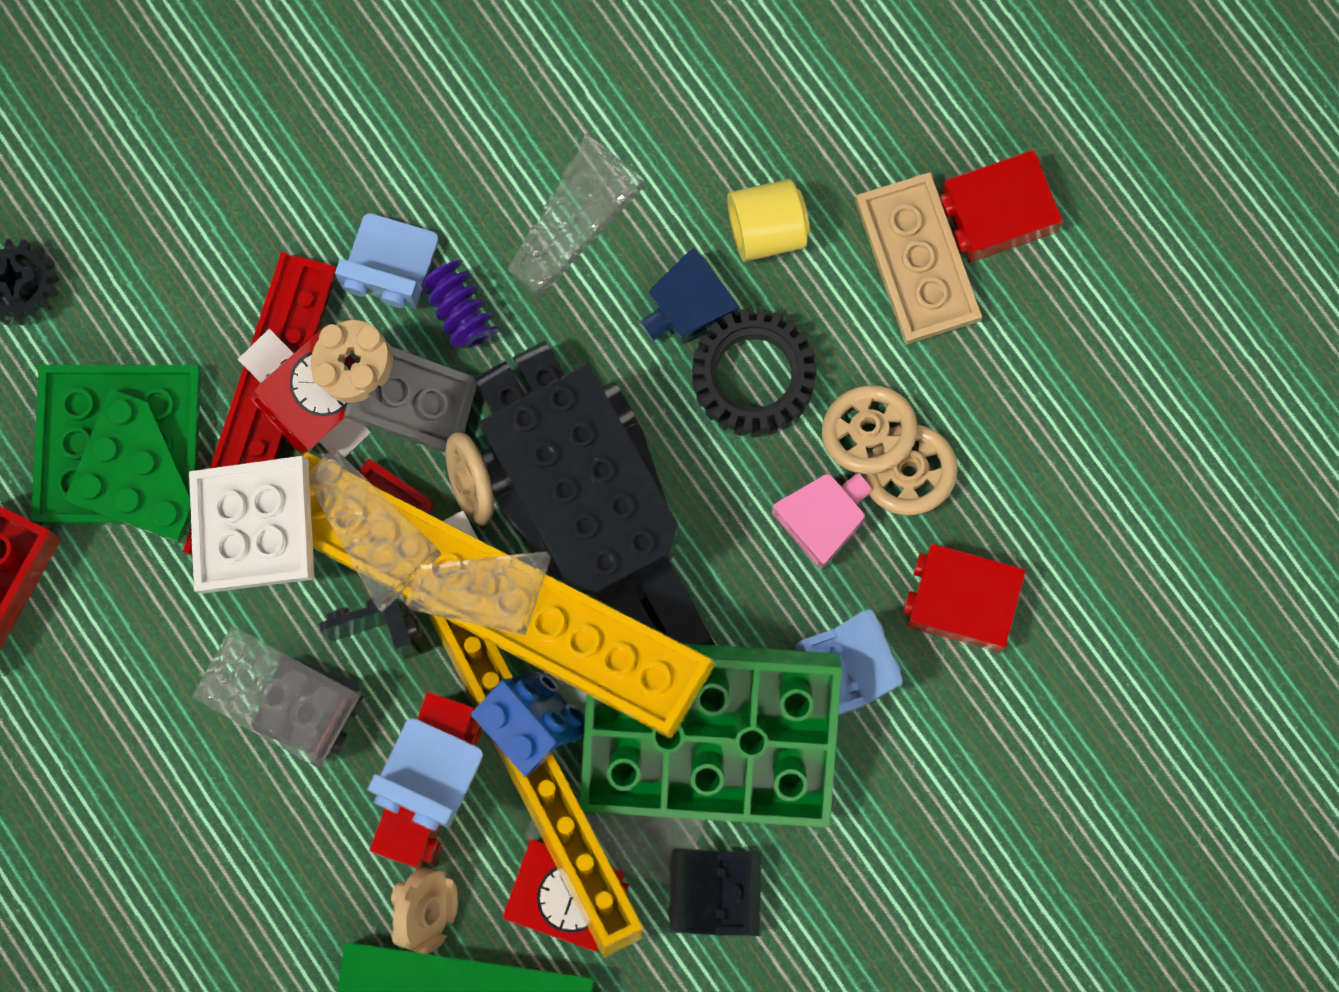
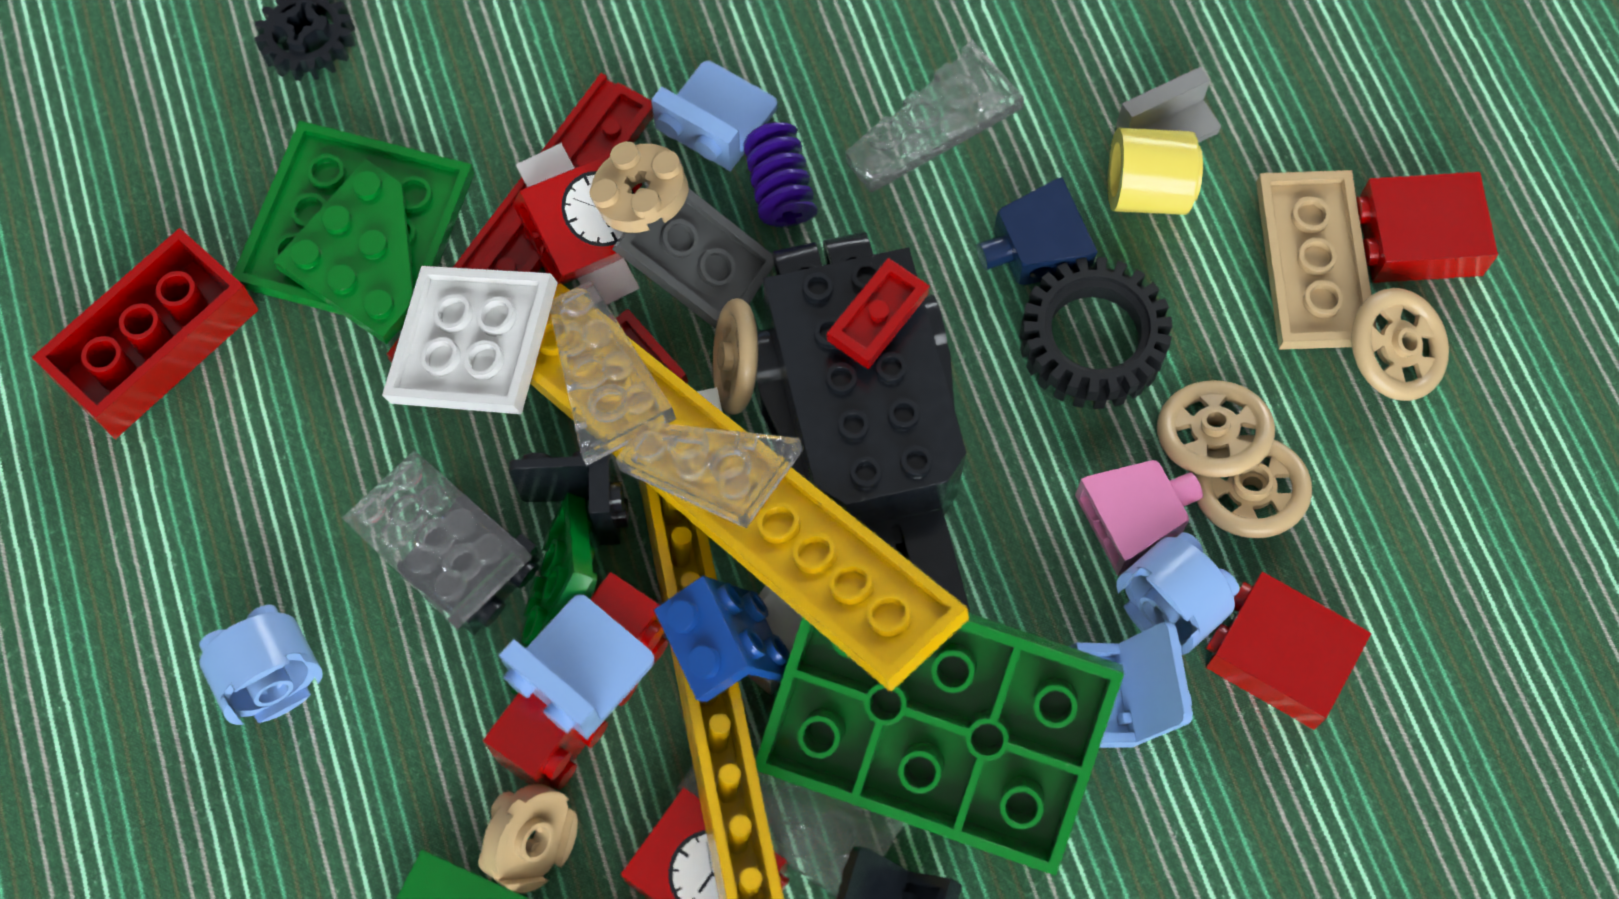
camera: 15 degrees right, 10 degrees down
none -> light blue brick [199,605,323,725]
none -> green plate [510,492,597,695]
none -> red plate [827,258,930,369]
none -> light grey panel [1116,67,1221,143]
none -> light blue brick [1116,532,1240,655]
none -> tan plate [1351,288,1449,401]

